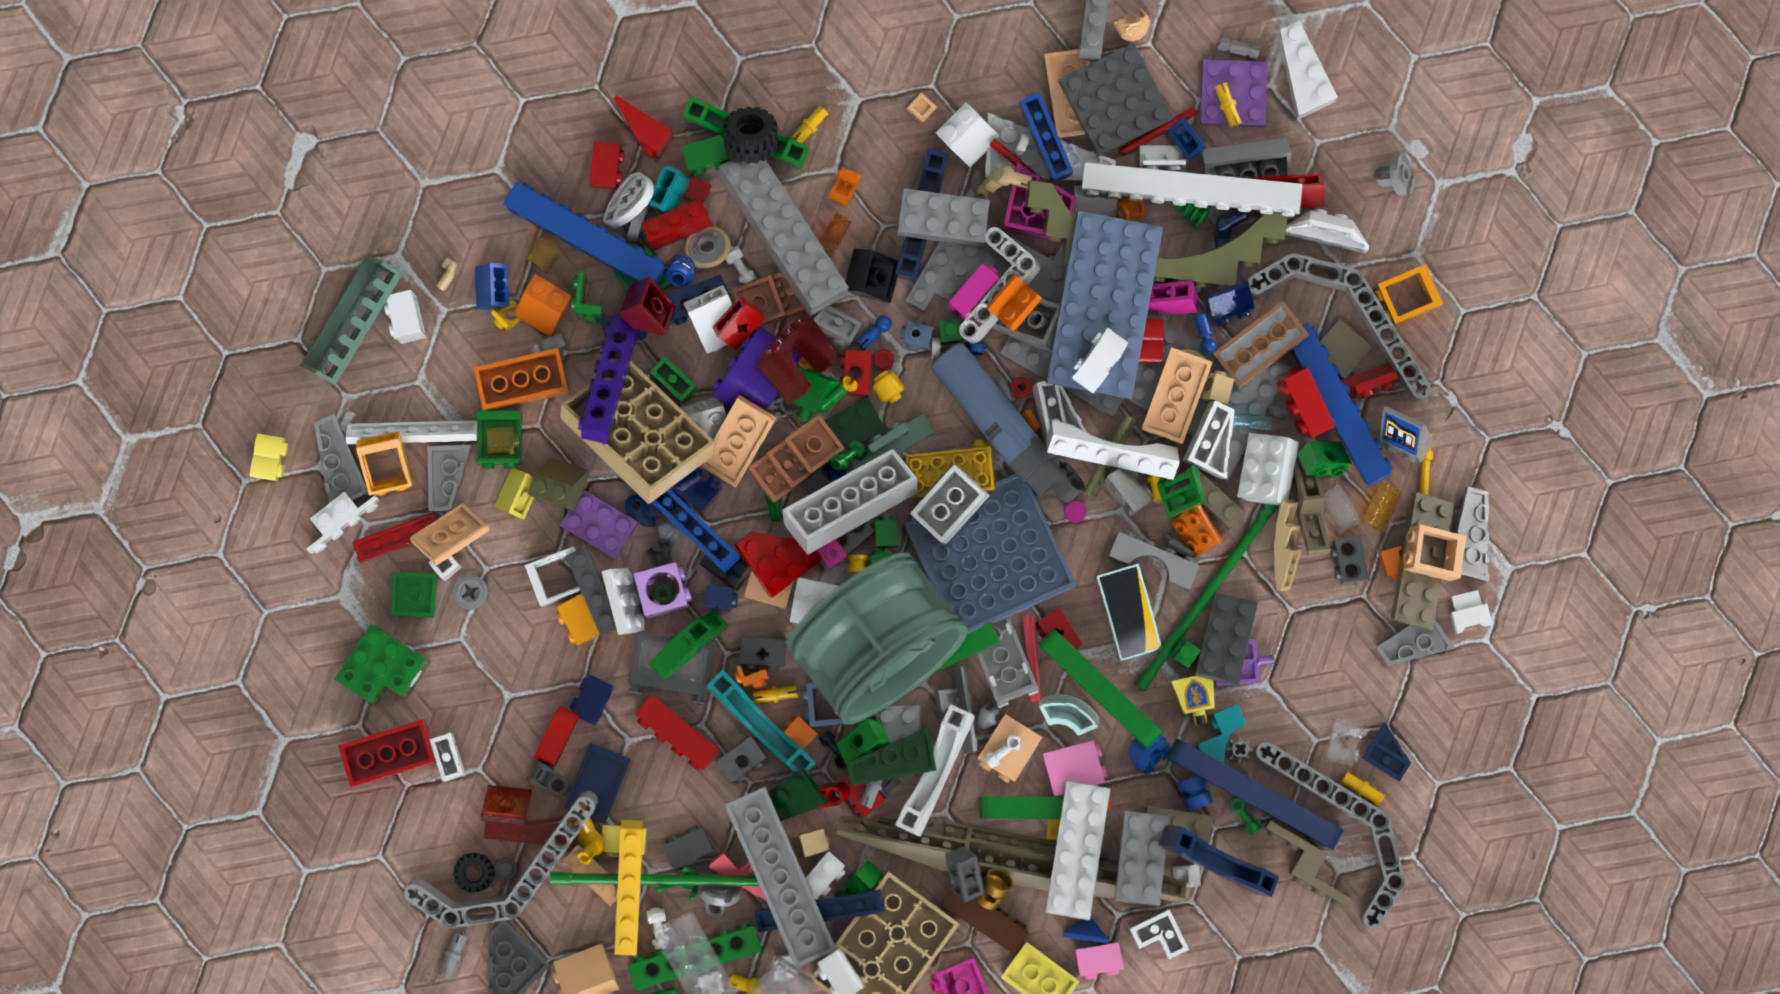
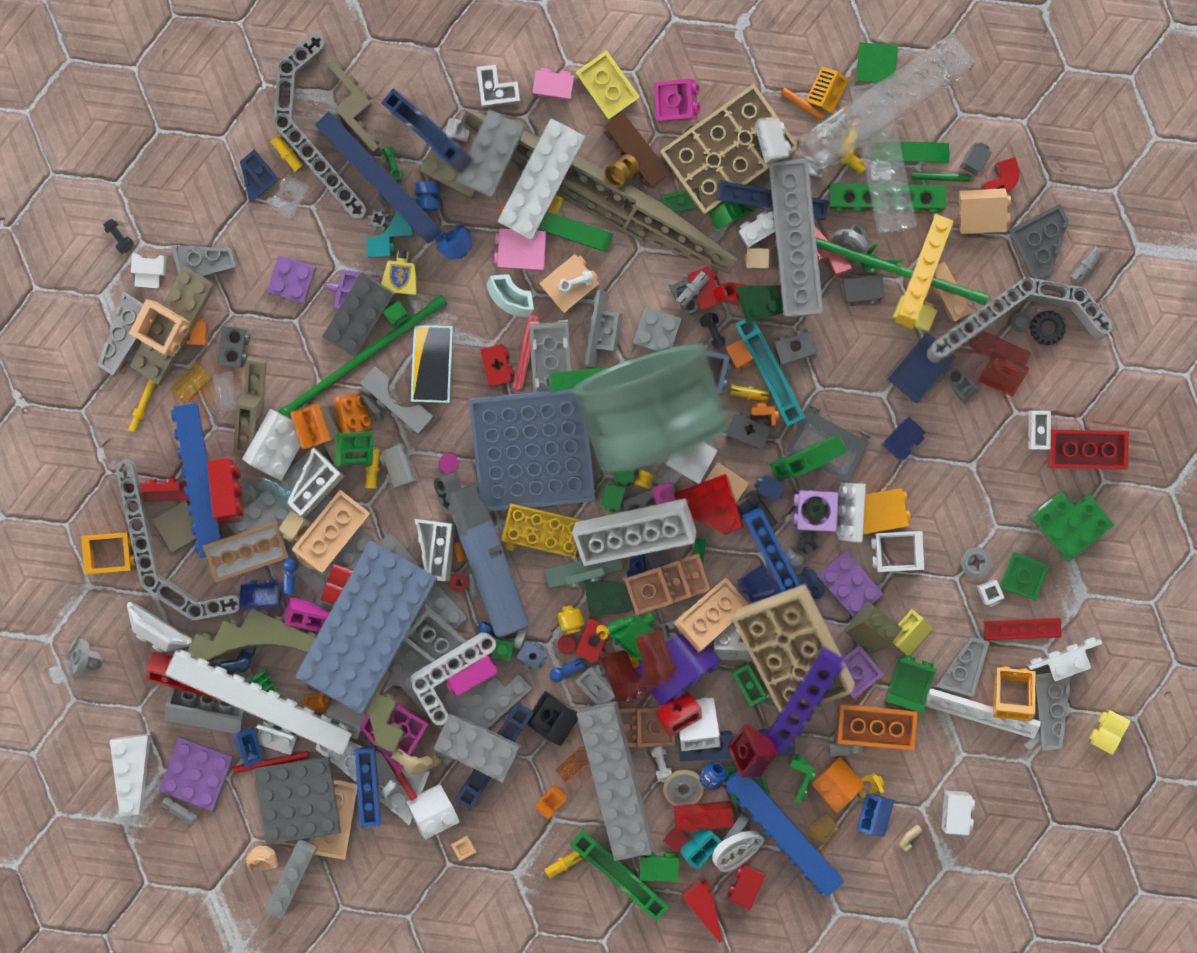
camera: 170 degrees left, 5 degrees up
sand green window [300,255,403,385] -> none
light nougat tile [410,503,489,565] -> none
clear yellow brick [486,427,518,455] -> none
red beam [534,705,580,768] -> none
dark grey plate [566,547,617,636] -> none
yellow arm [574,802,604,865] -> none
red brick [635,695,720,771] -> none
white bar [646,907,669,950] -> none
black tyre [723,106,778,164] -> none
green bar [831,440,868,470] -> none
green brick [836,719,891,764] -> none
dark green wing [846,727,937,786] -> none
white arch [896,704,975,837] -> none
white brick [910,465,990,544] -> none
dark grey brick [945,846,984,902] -> none
light grey arm [974,703,1002,730] -> none
orange bracket [986,275,1042,331] -> none
green beam [1038,628,1162,749] -> none
white arch [1046,421,1180,479] -> none
blue slope [1063,916,1108,943] -> none
white brick [1072,328,1128,393] -> none
olive bar [1083,415,1137,497] -> none
yellow pin [1214,83,1242,128] -> none
tan slope [1274,499,1302,592] -> none
green brick [1297,441,1352,477] -> none
slope [1380,406,1433,463] -> none
none -> black bar [103,219,134,254]
none -> medium lavender plate [267,255,316,304]
none -> orange bracket [291,404,330,449]
none -> green plate [661,188,702,212]
none -> medium lavender plate [843,645,884,699]

